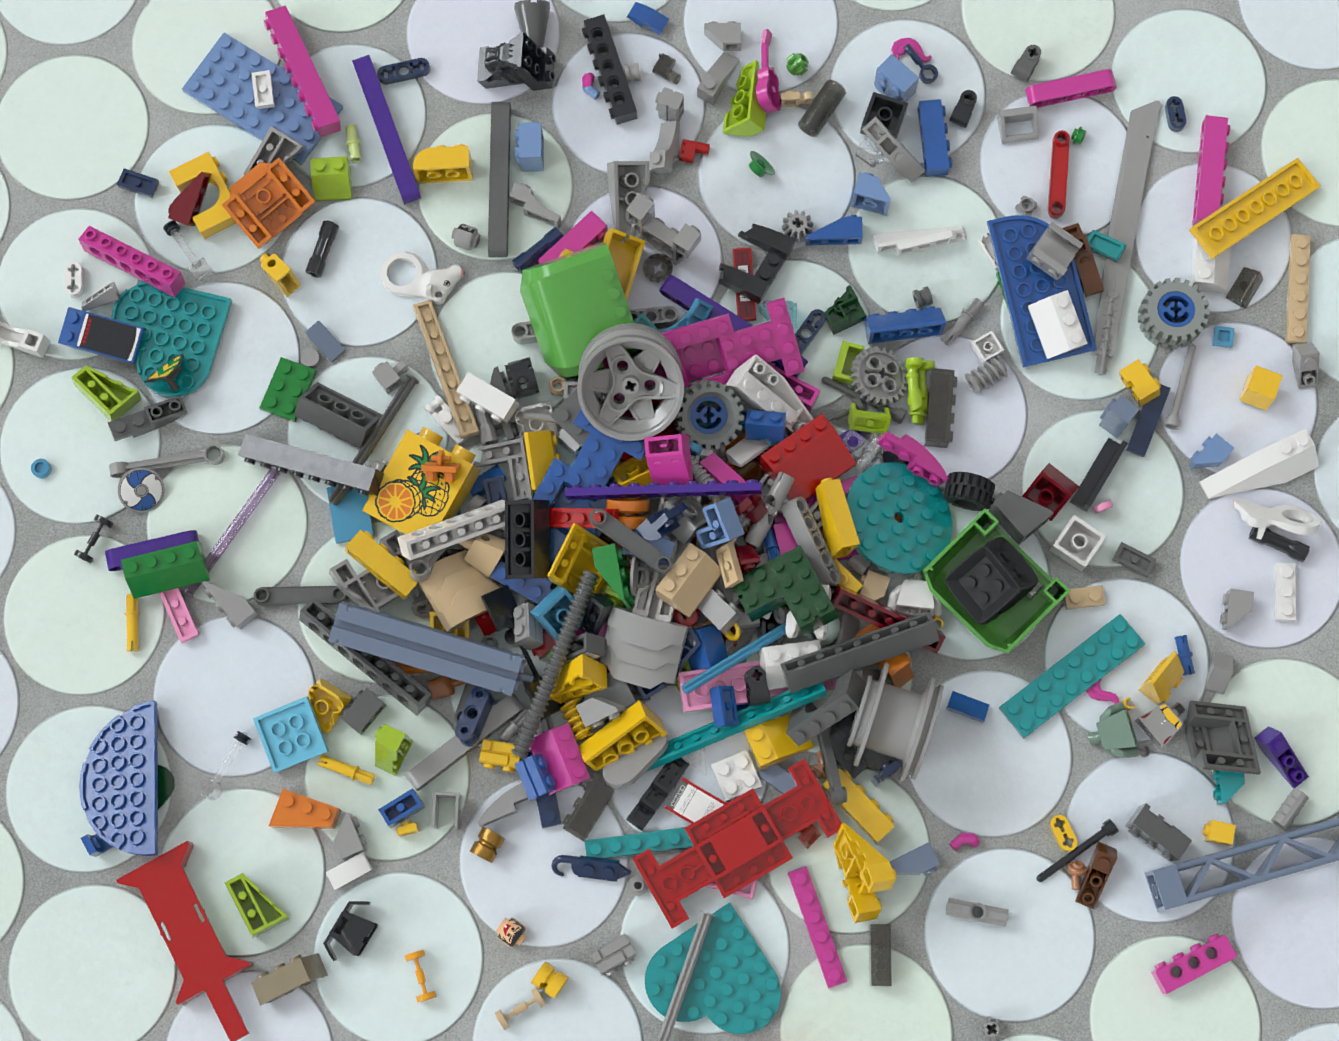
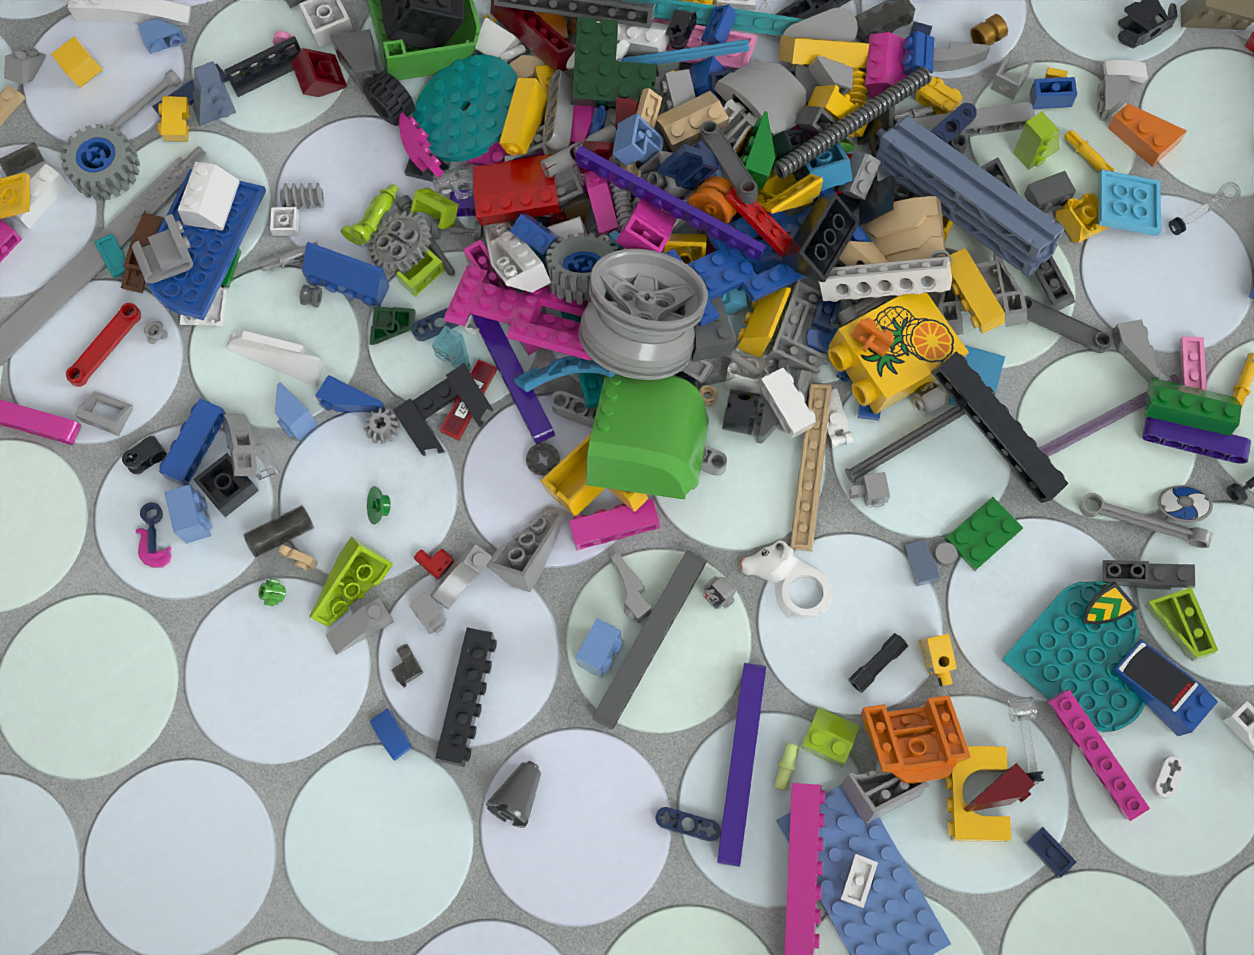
camera: 150 degrees left, 5 degrees down
light grey slope [81,282,119,311] -> none
lime wedge [224,873,289,938] -> none
dark grey slope [294,382,382,449] -> none
yellow brick [413,144,473,184] -> none
black brick [477,32,556,91] -> none
dark blue axle [512,227,564,274] -> none
arm [582,73,600,100] -> none
light grey wheel [624,63,641,83] -> none
light grey wedge [626,193,701,265] -> none
light grey slope [704,21,741,51] -> none
dark pink piece [756,29,781,114] -> none
clear smoke brick [924,368,957,448] -> none
dark grey piece [1011,45,1041,82] -> none
green plate [1071,127,1086,145] -> none
dark azure tile [1212,326,1235,348] -> none

